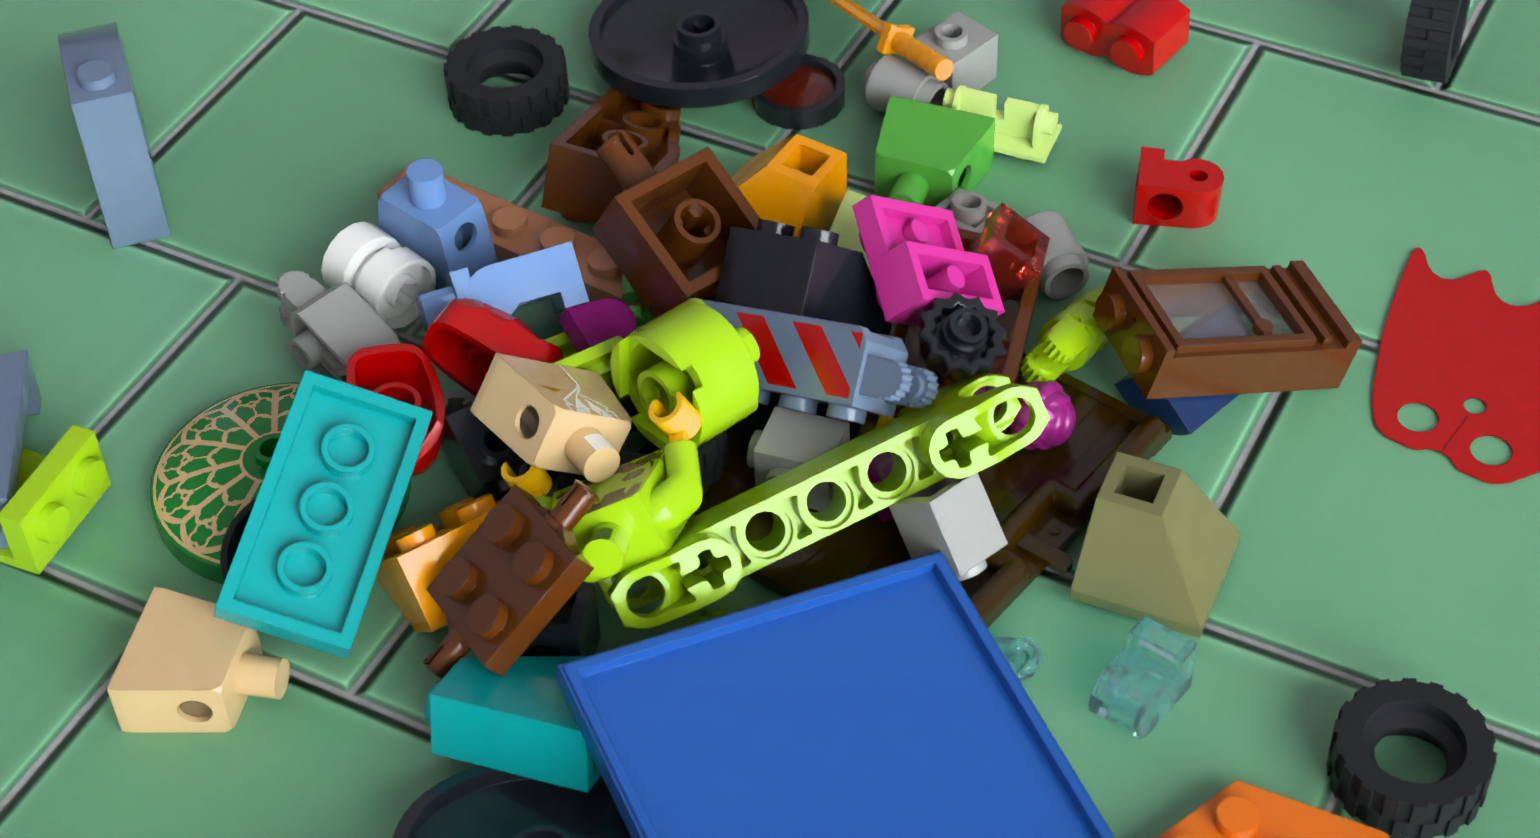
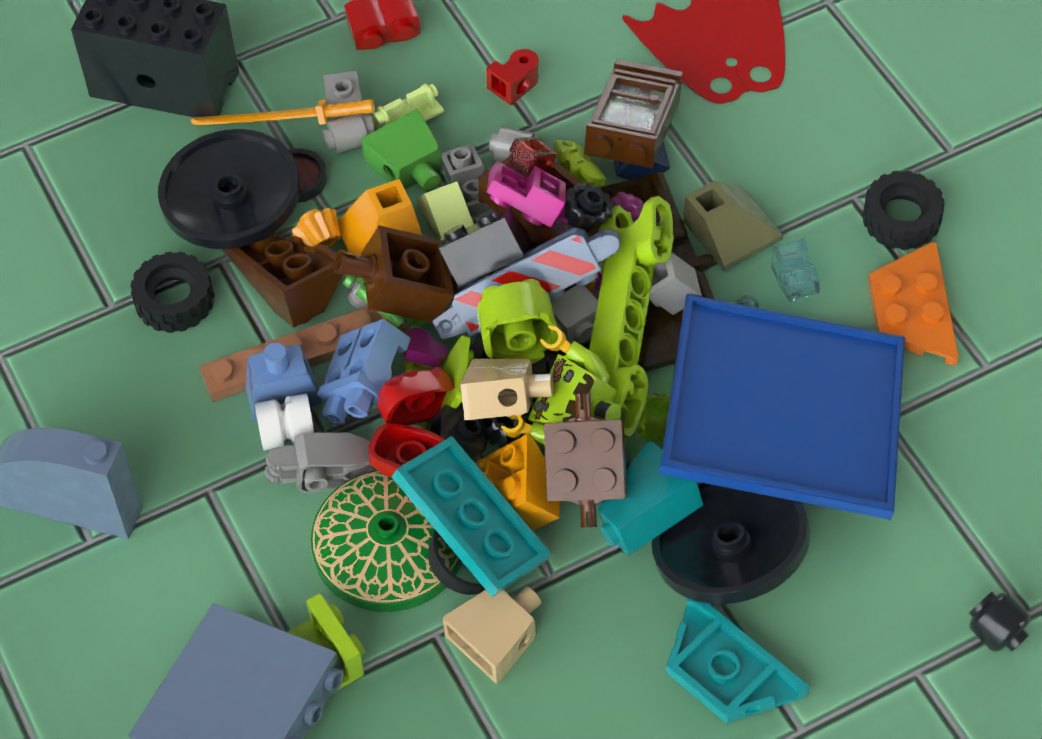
camera: 55 degrees left, 10 degrees up
none -> light orange piece [292,208,341,248]

